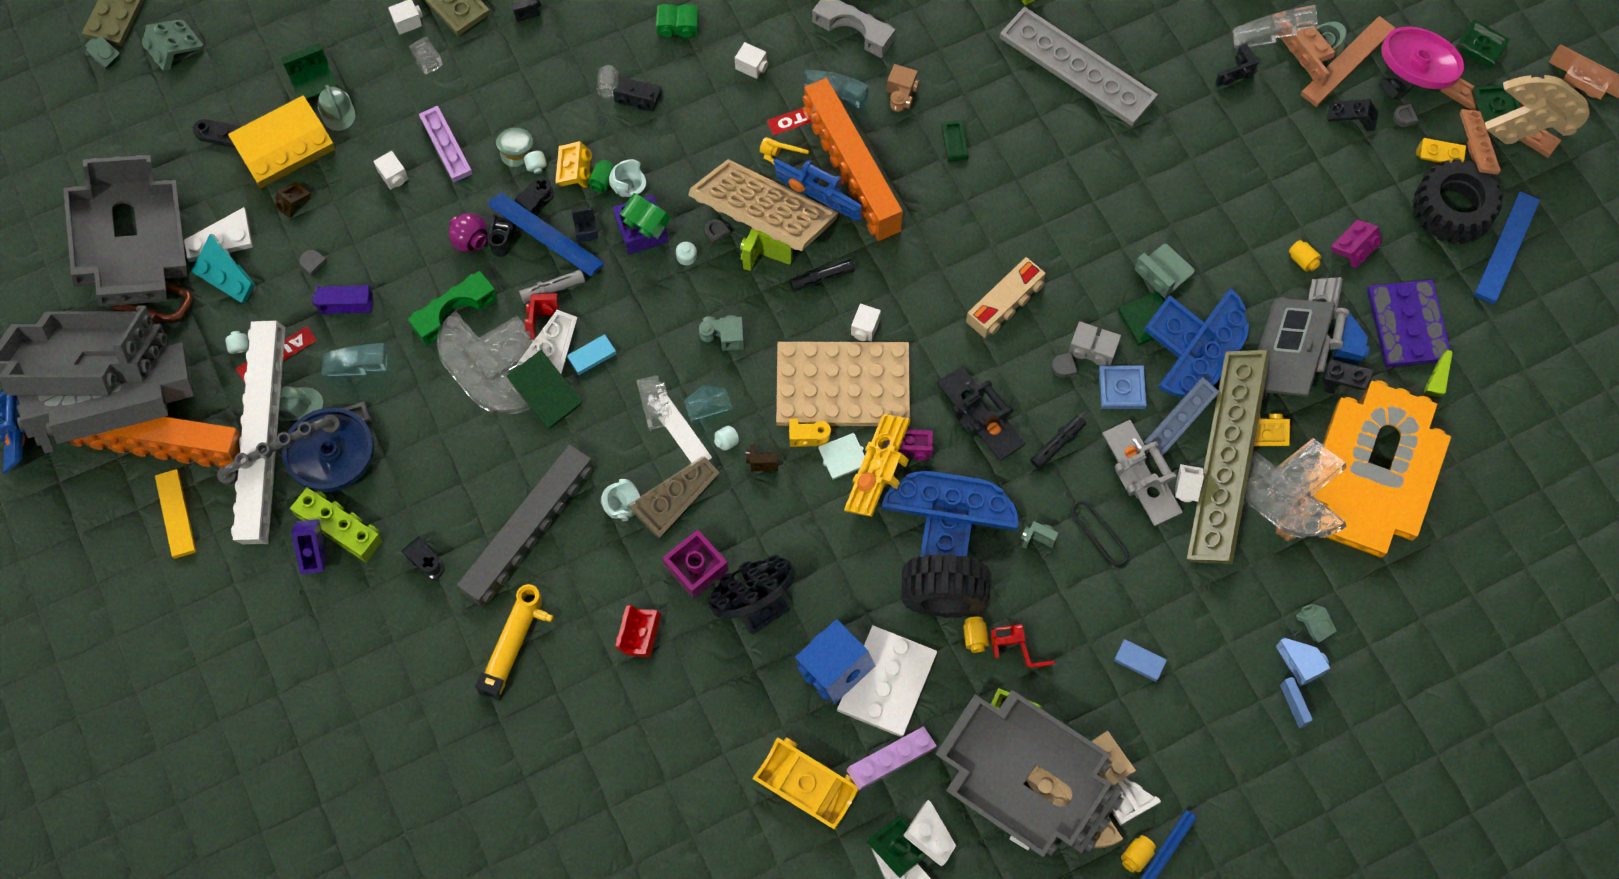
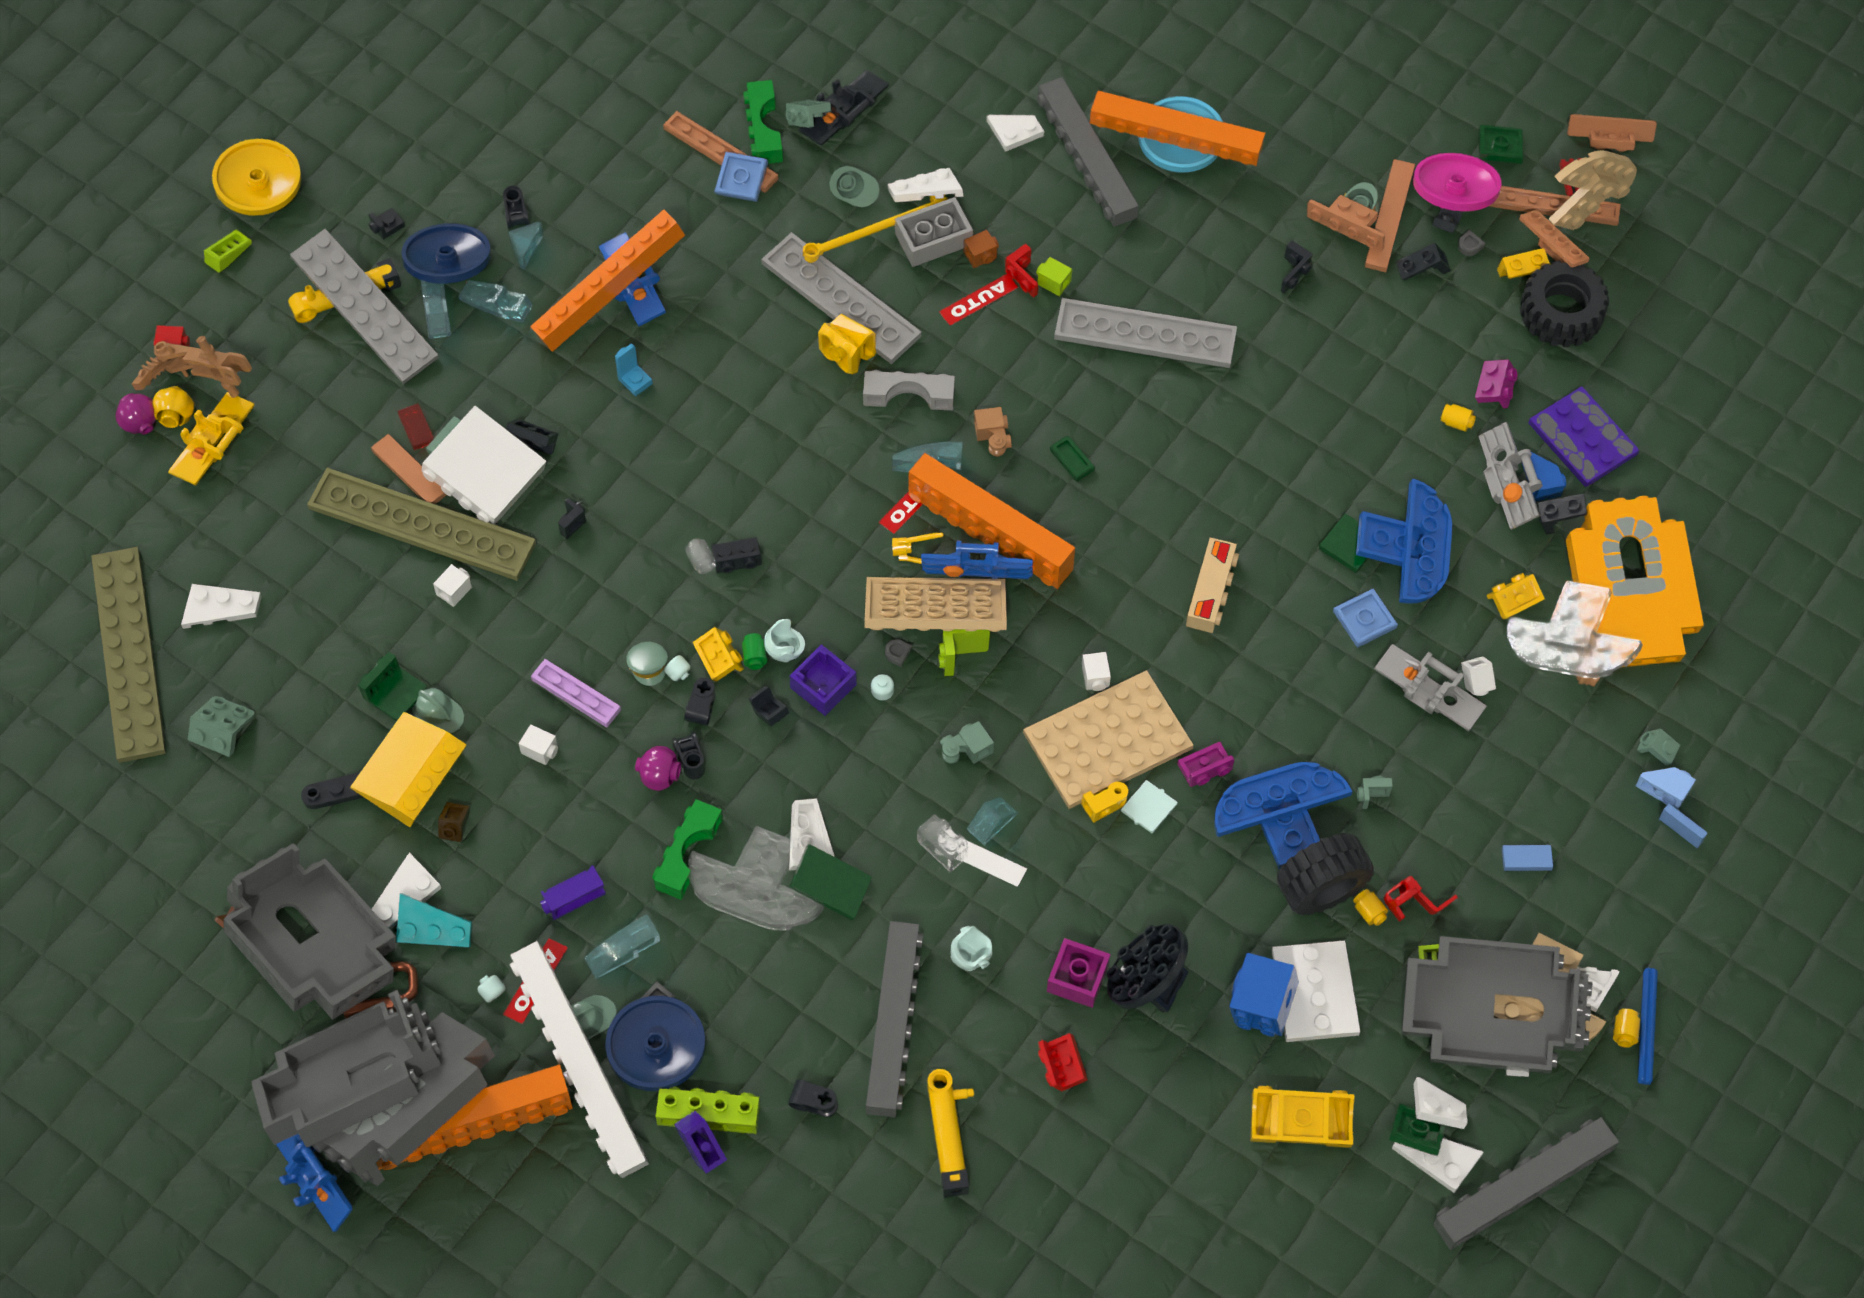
camera: 30 degrees left, 5 degrees down
sand green bracket [85,36,120,69] -> none
yellow tile [155,469,196,559] -> none
dark grey bar [217,415,341,485] -> none
dark grey tile [300,250,327,276] -> none
clear brick [409,36,443,75] -> none
blue tile [488,192,604,276] -> none
light grey pin [519,269,585,304] -> none
red bracket [525,293,559,339] -> none
medium azure tile [567,334,616,375] -> none
green brick [620,193,672,239] -> none
dark tan wing [627,457,720,538] -> none
green brick [656,4,699,38] -> none
light aqua piece [714,426,739,451] -> none
white brick [735,42,768,79] -> none
dark brown bracket [746,443,778,472] -> none
black pin [789,259,854,292] -> none
yellow piece [844,414,910,517] -> none
lavender plate [847,726,937,790] -> none
black piece [937,366,1026,461] -> none
black pin [1030,415,1086,470] -> none
dark grey tile [1052,353,1077,378] -> none
light grey piece [1069,321,1121,366] -> none
black piece [1071,501,1129,566] -> none
sand green bracket [1134,244,1194,298] -> none
sand blue tile [1143,377,1219,456] -> none
olive plate [1187,350,1270,564] -> none
clear slope [1233,5,1318,48] -> none
dark grey door [1258,297,1335,400] -> none
lime slope [1423,350,1453,398] -> none
dark green tile [1471,85,1521,123] -> none
blue tile [1474,191,1540,305] -> none

